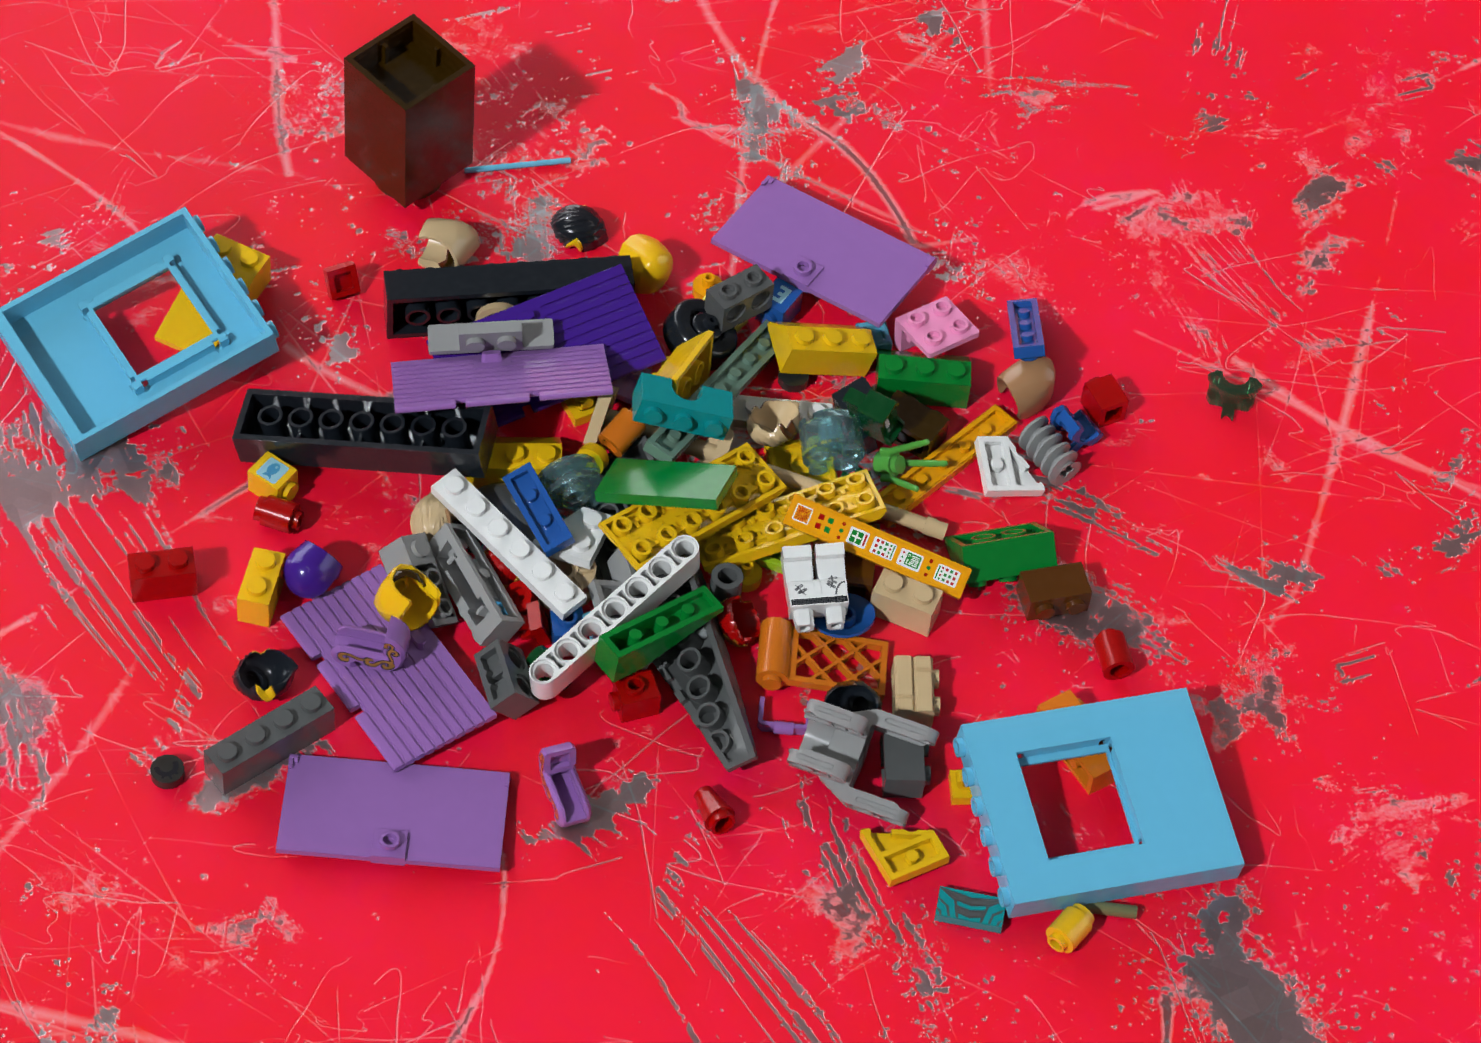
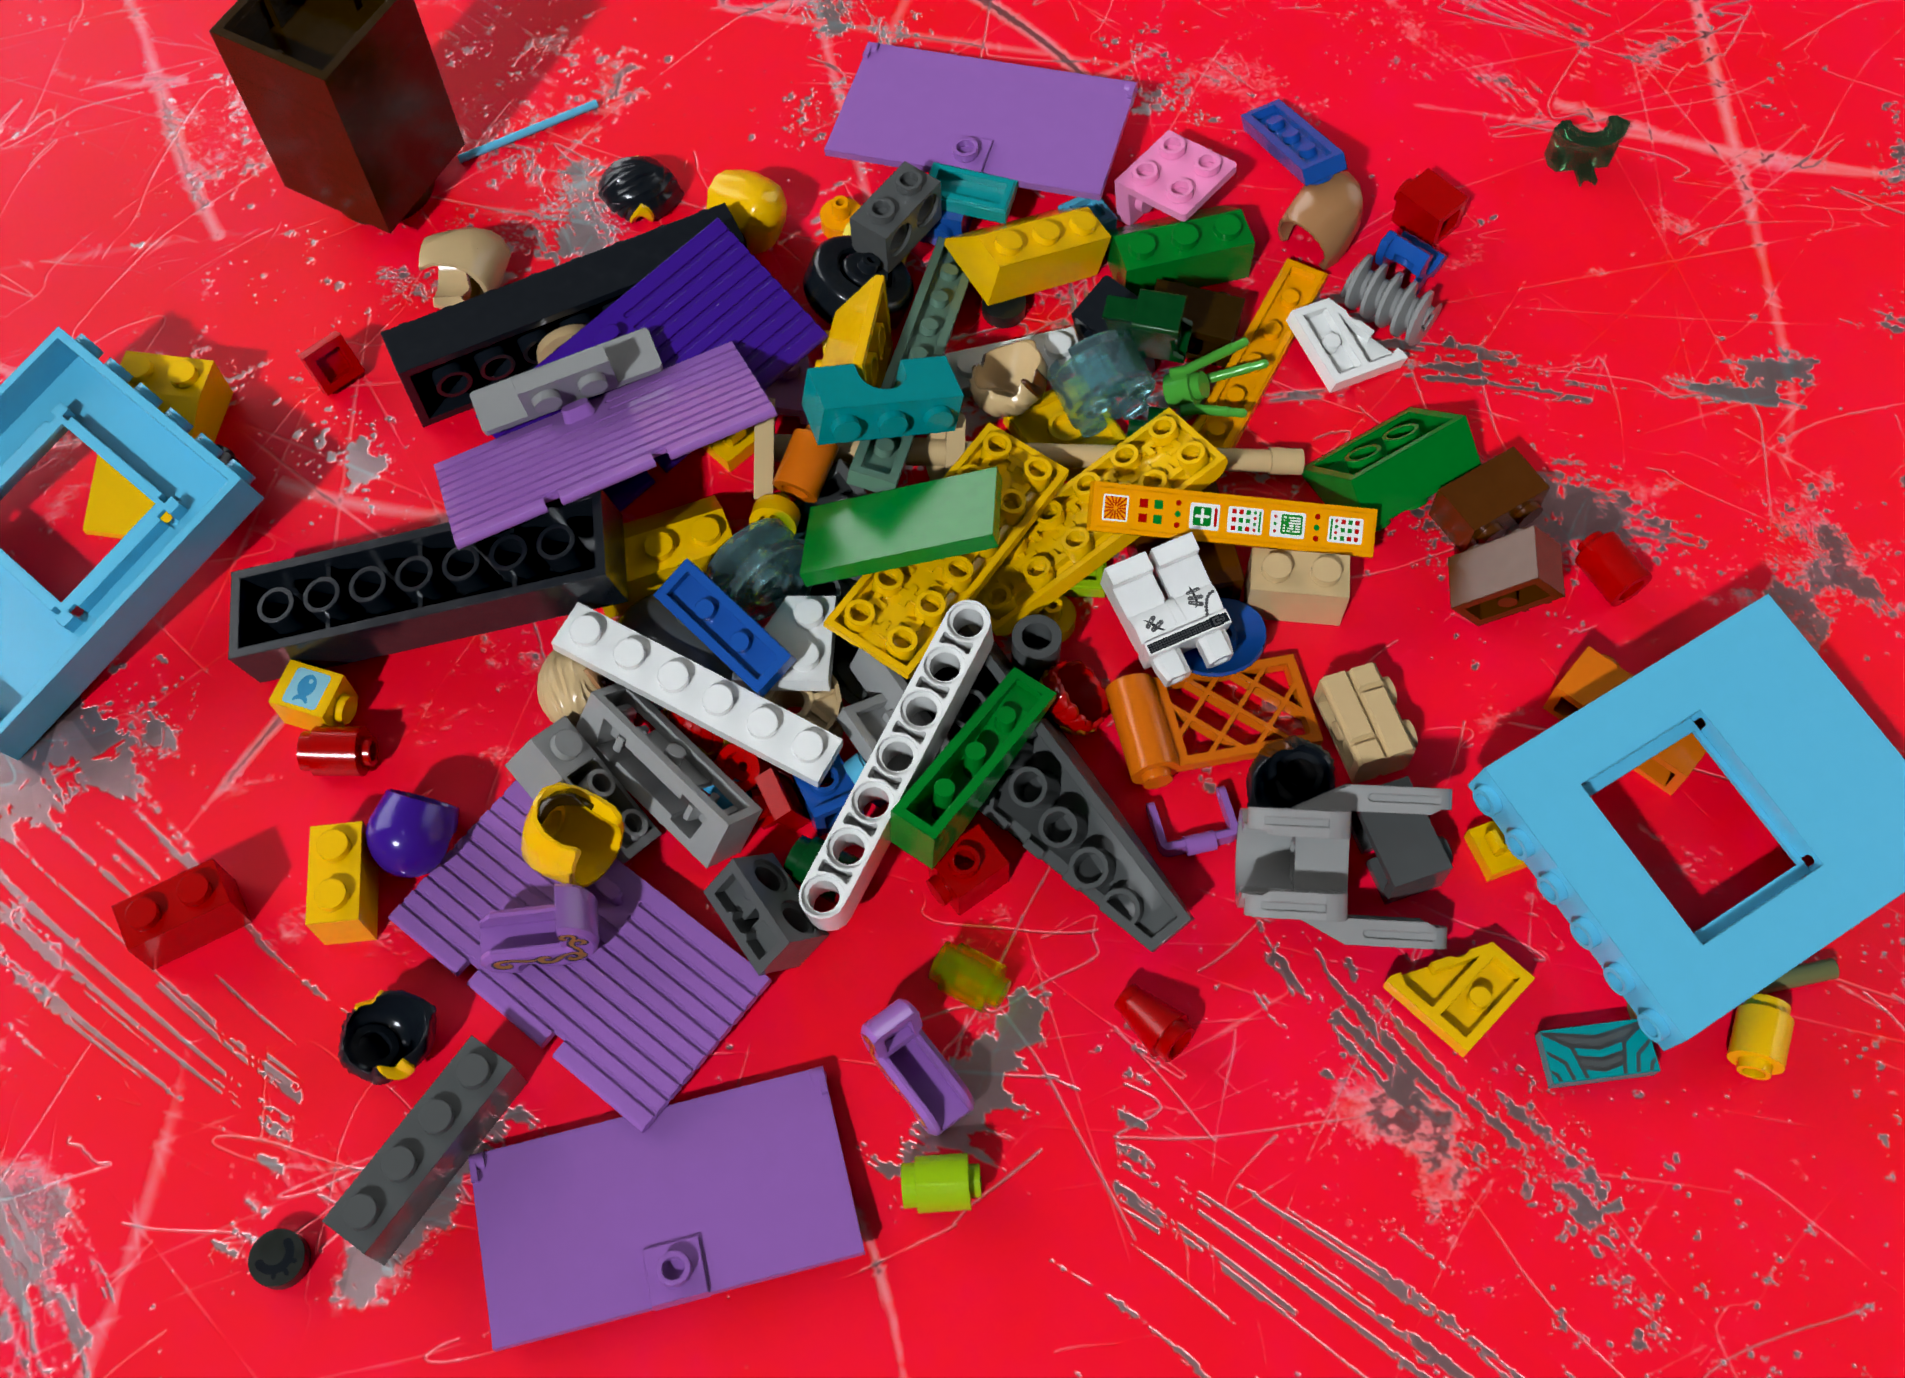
camera: 10 degrees left, 10 degrees up
none -> lime brick [901,1153,982,1214]
none -> clear neon green brick [928,941,1012,1014]
none -> teal tile [929,162,1018,224]
none -> reddish brown brick [1448,525,1565,626]

